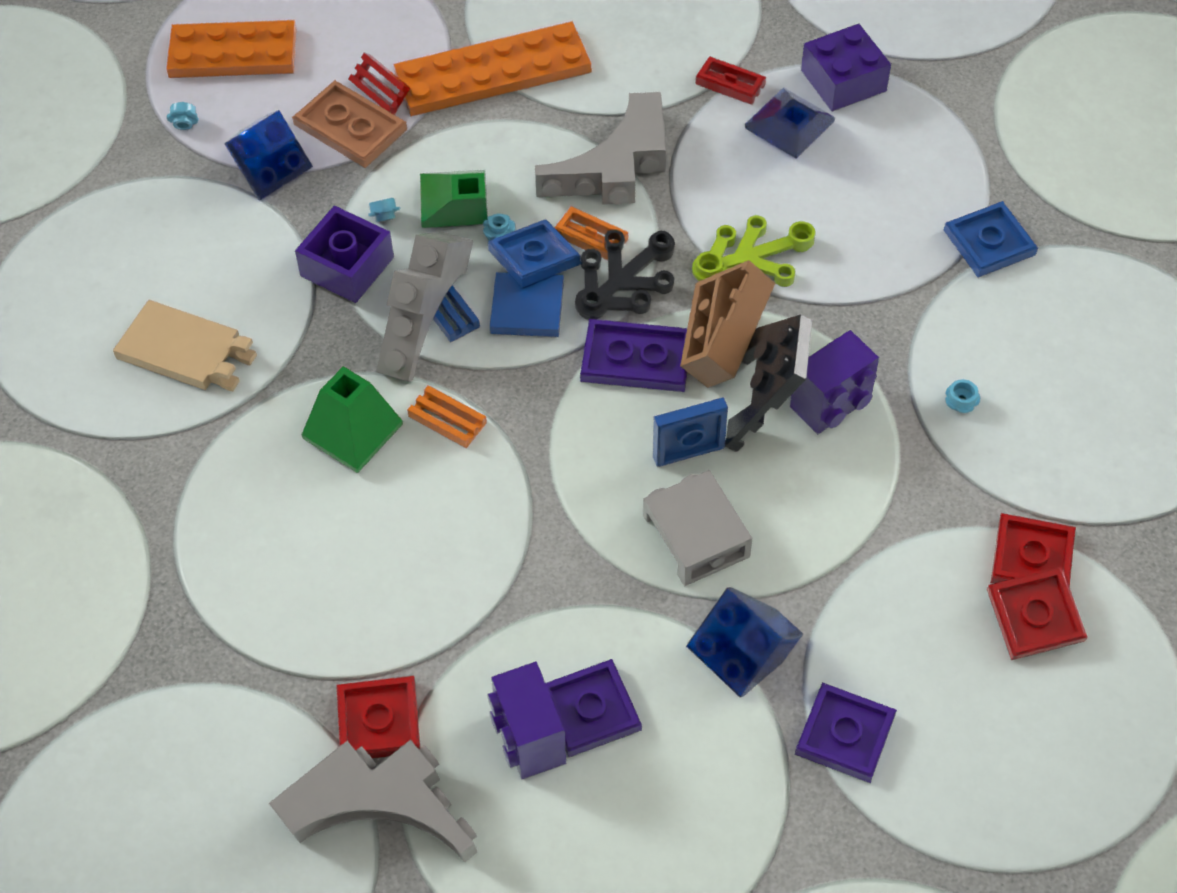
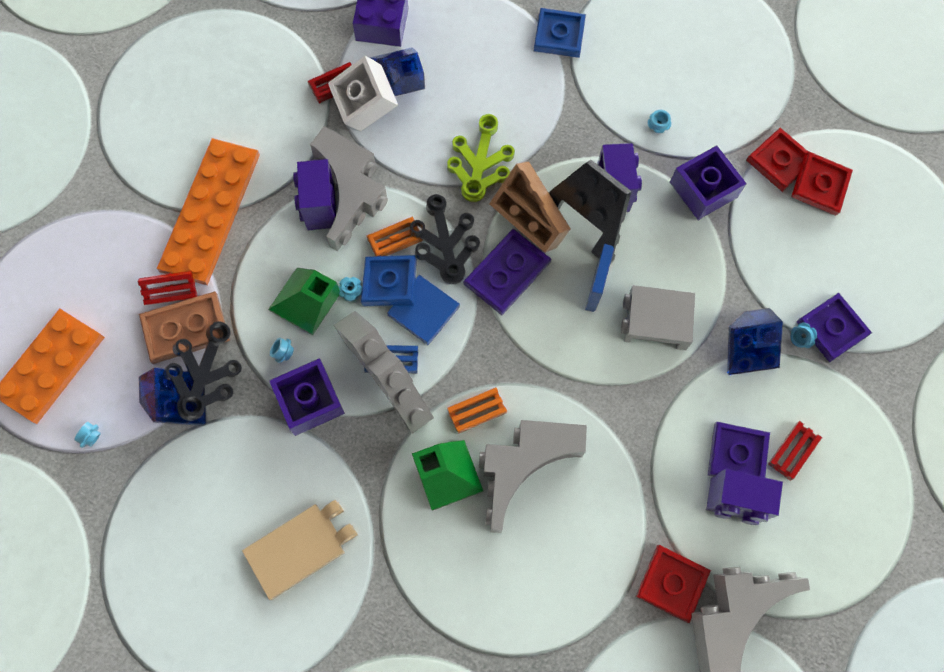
camera: 60 degrees left, 15 degrees up
none -> black plant [163,321,242,421]
none -> dark purple brick [293,159,337,231]
none -> white brick [328,56,398,131]
none -> light grey arch [479,420,587,533]
none -> dark purple brick [670,145,747,220]
none -> red tile [768,421,823,481]
none -> medium azure plate [790,323,817,348]

